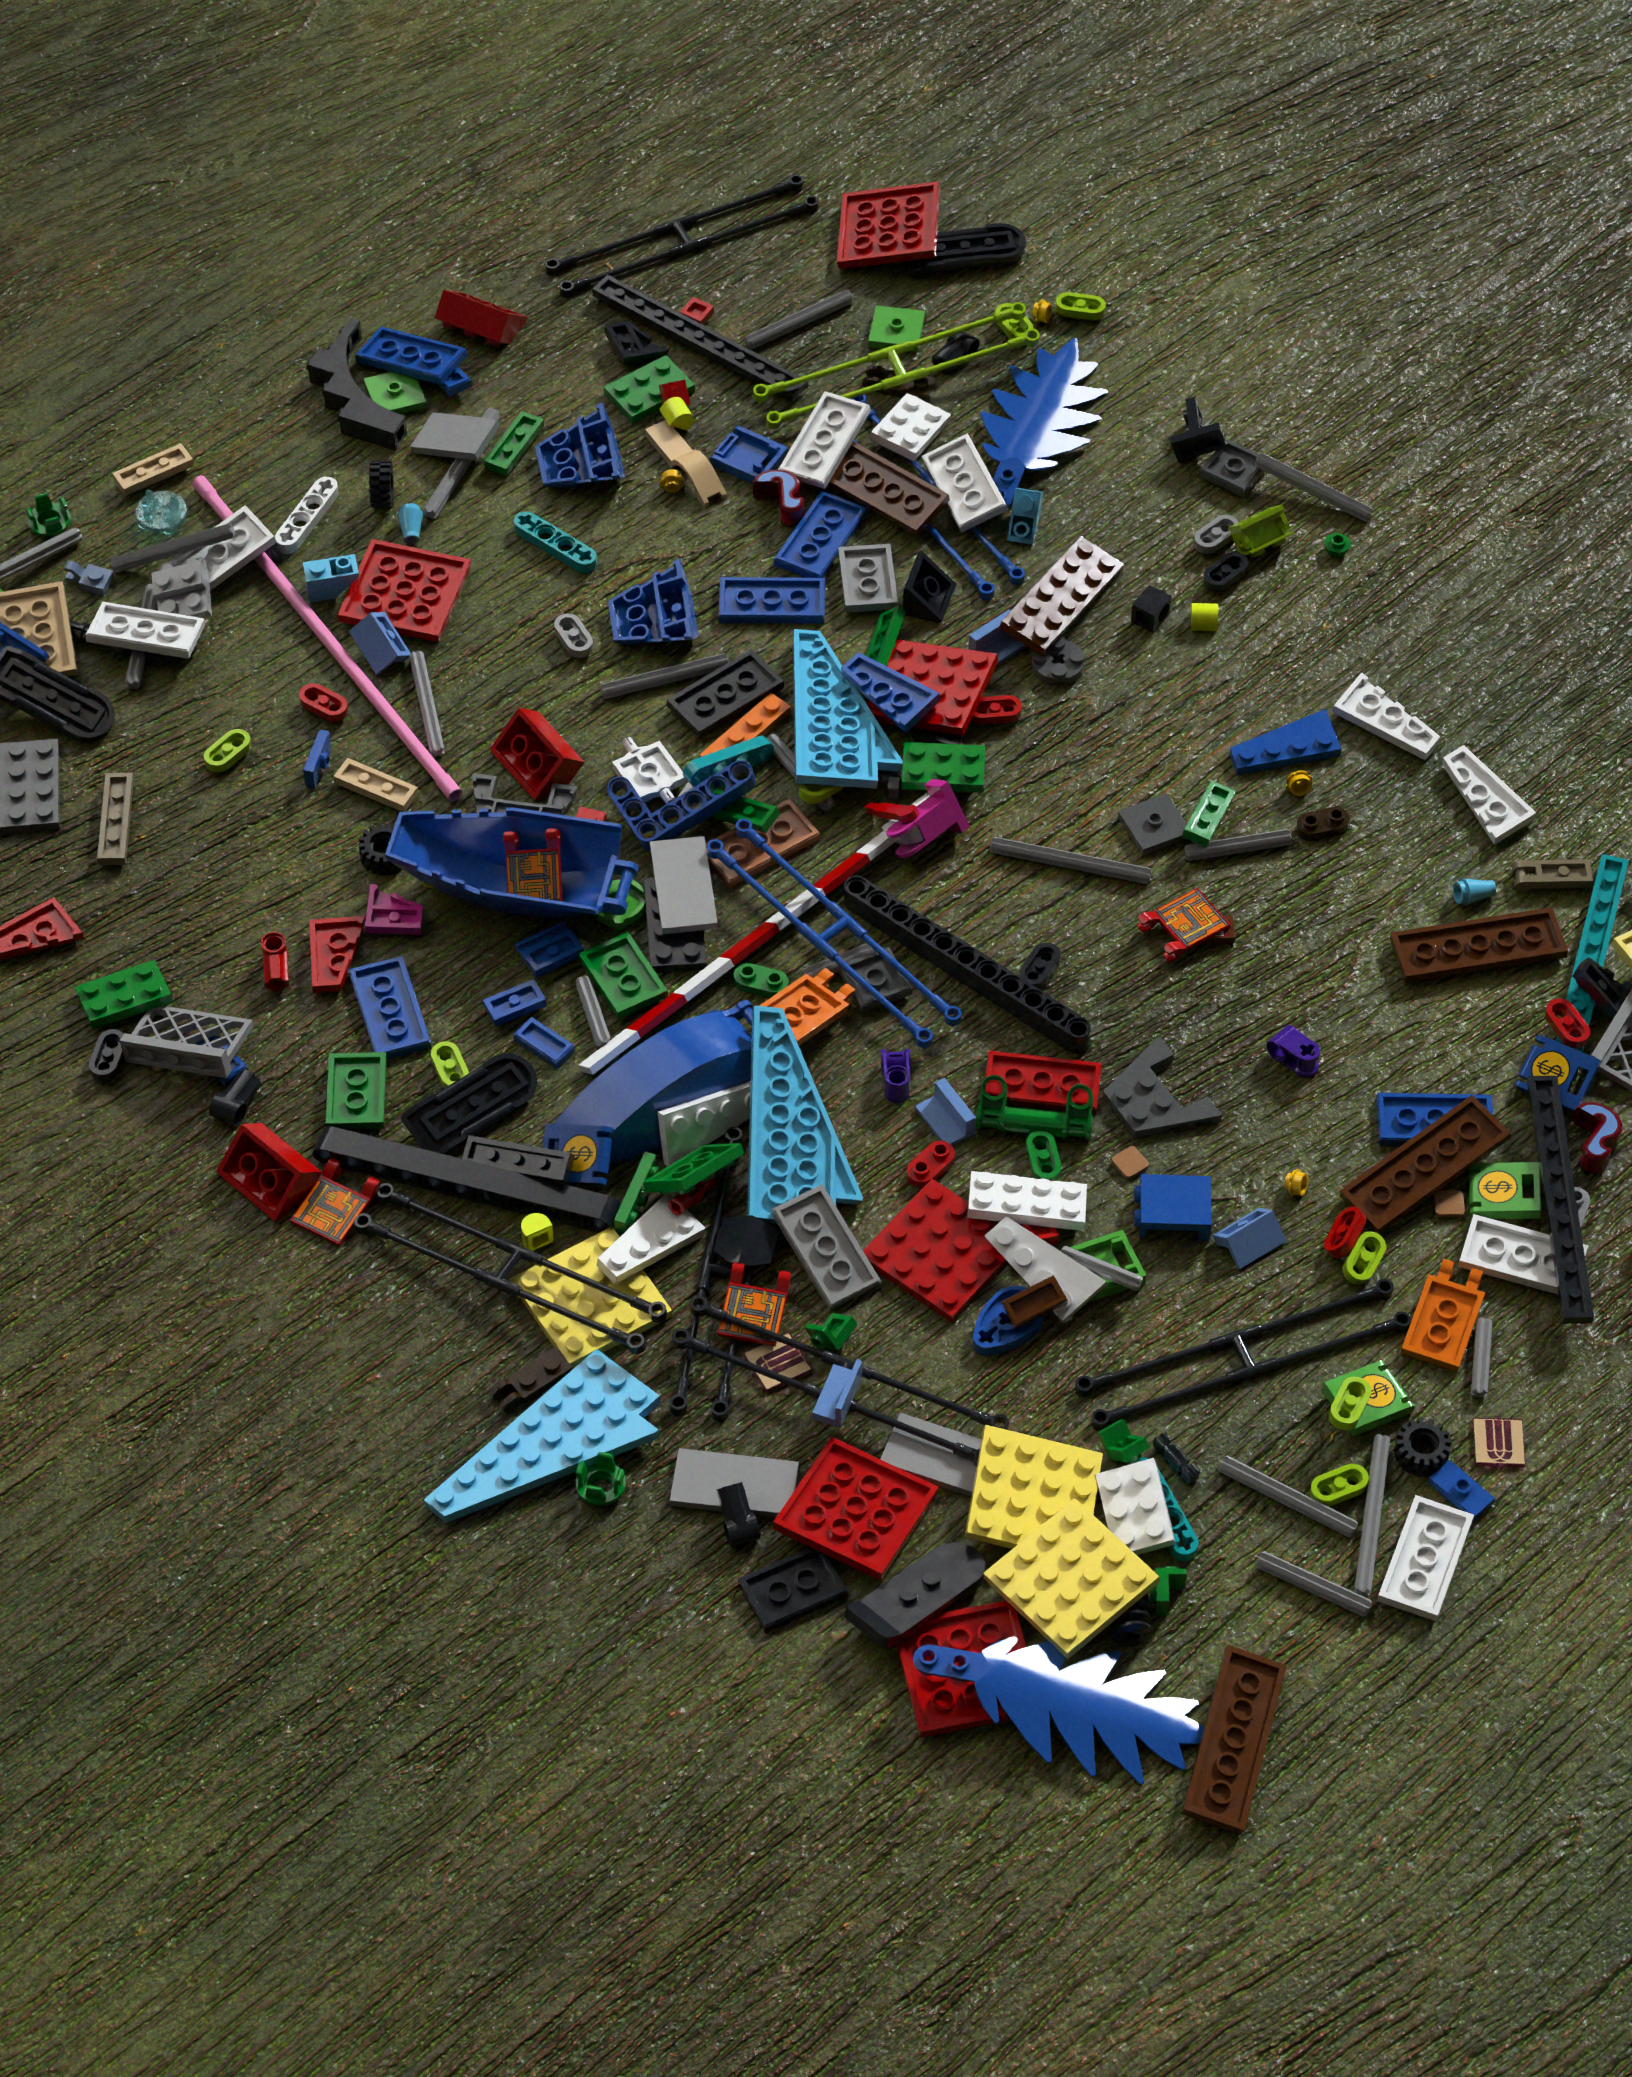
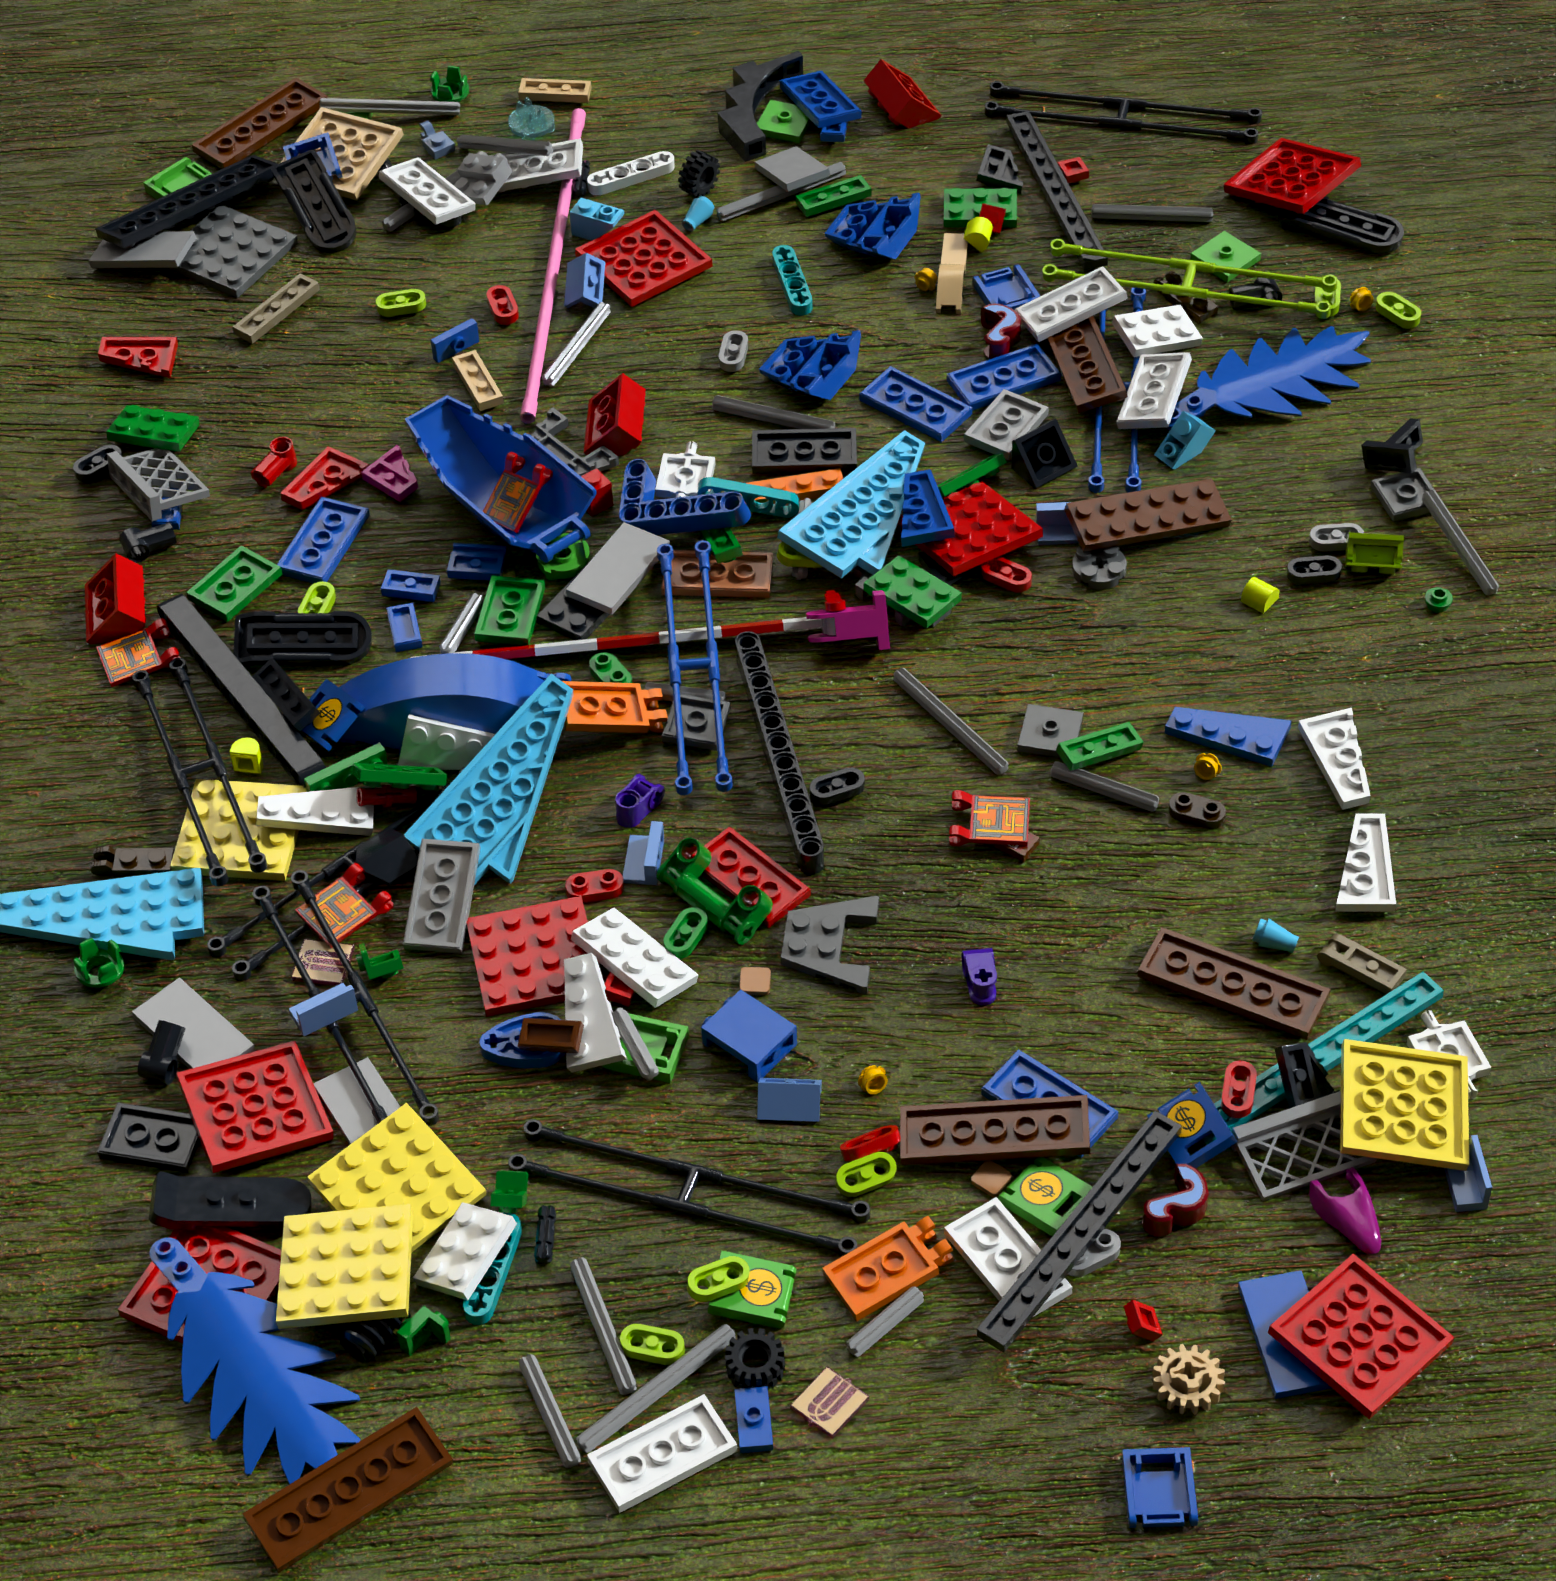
camera: 40 degrees right, 5 degrees down
black brick [1131,585,1171,633] -> none

